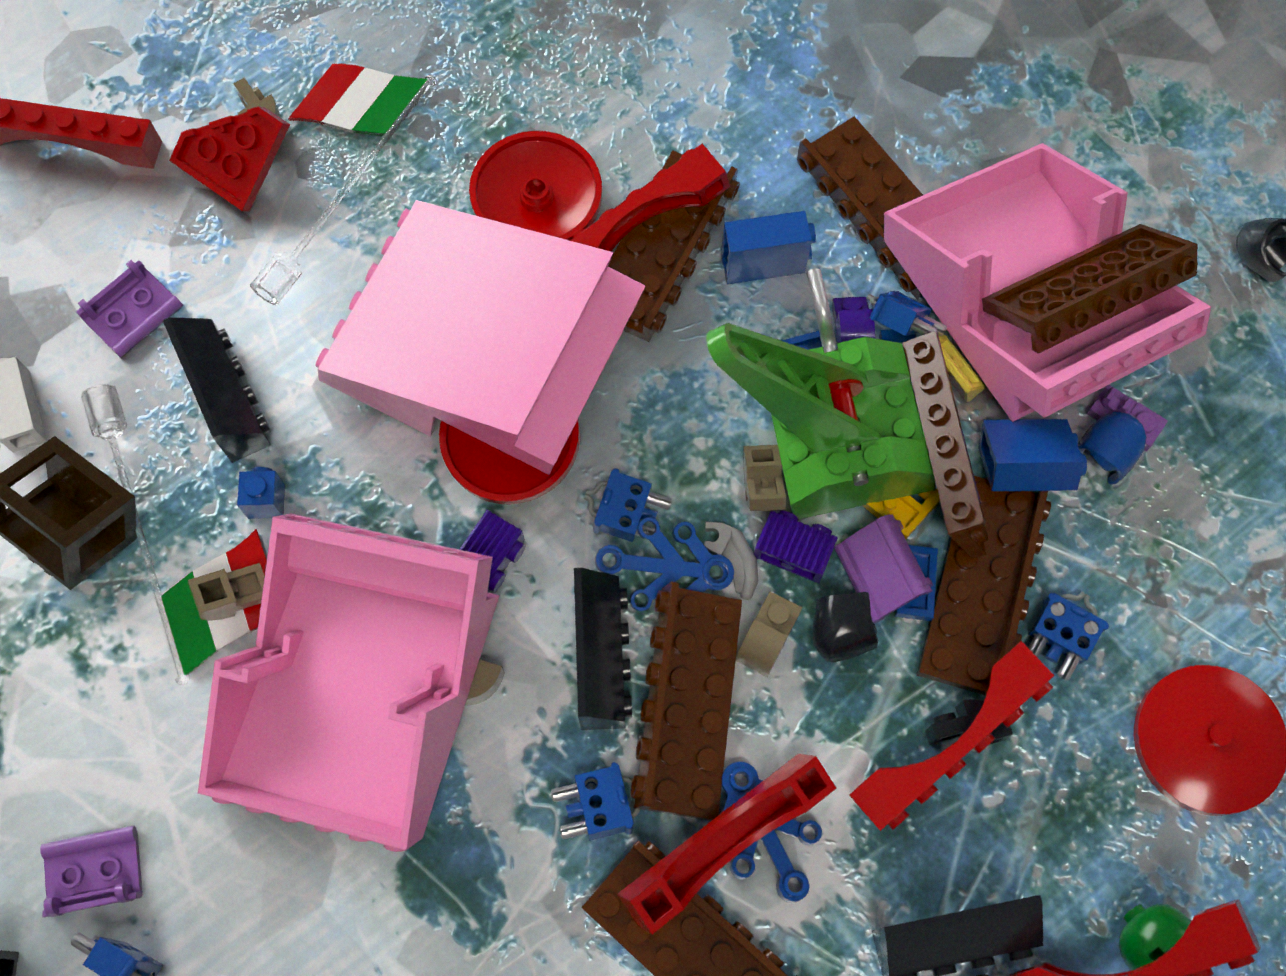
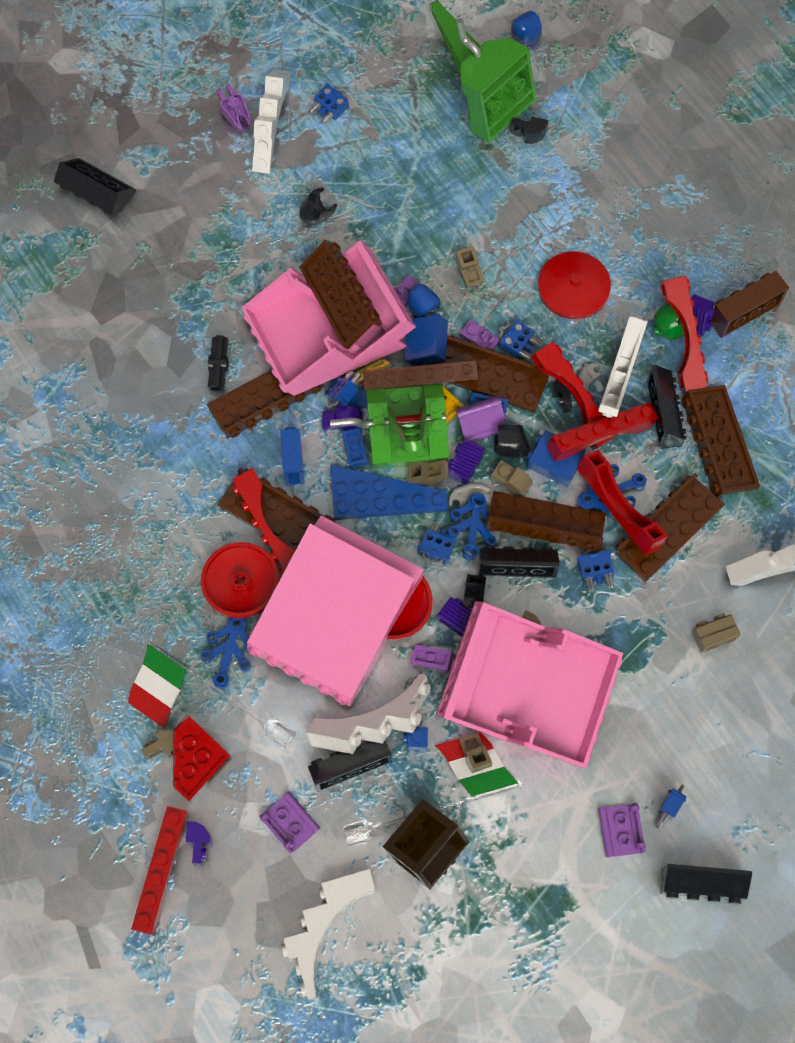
camera: 85 degrees left, 0 degrees up
none -> dark purple brick [186,821,213,866]
none -> blue plant [201,618,251,689]
none -> black piece [208,335,229,392]
none -> white arch [306,674,431,754]
none -> blue wing [330,464,448,520]
none -> medium lavender plate [410,644,454,672]
none -> dark tan brick [455,246,484,289]
none -> medium lavender plate [460,320,500,350]
none -> black brick [463,574,486,608]
none -> blue brick [526,430,586,487]
none -> red arch [547,402,658,462]
none -> light grey piece [578,363,602,391]
none -> white arch [599,313,649,418]

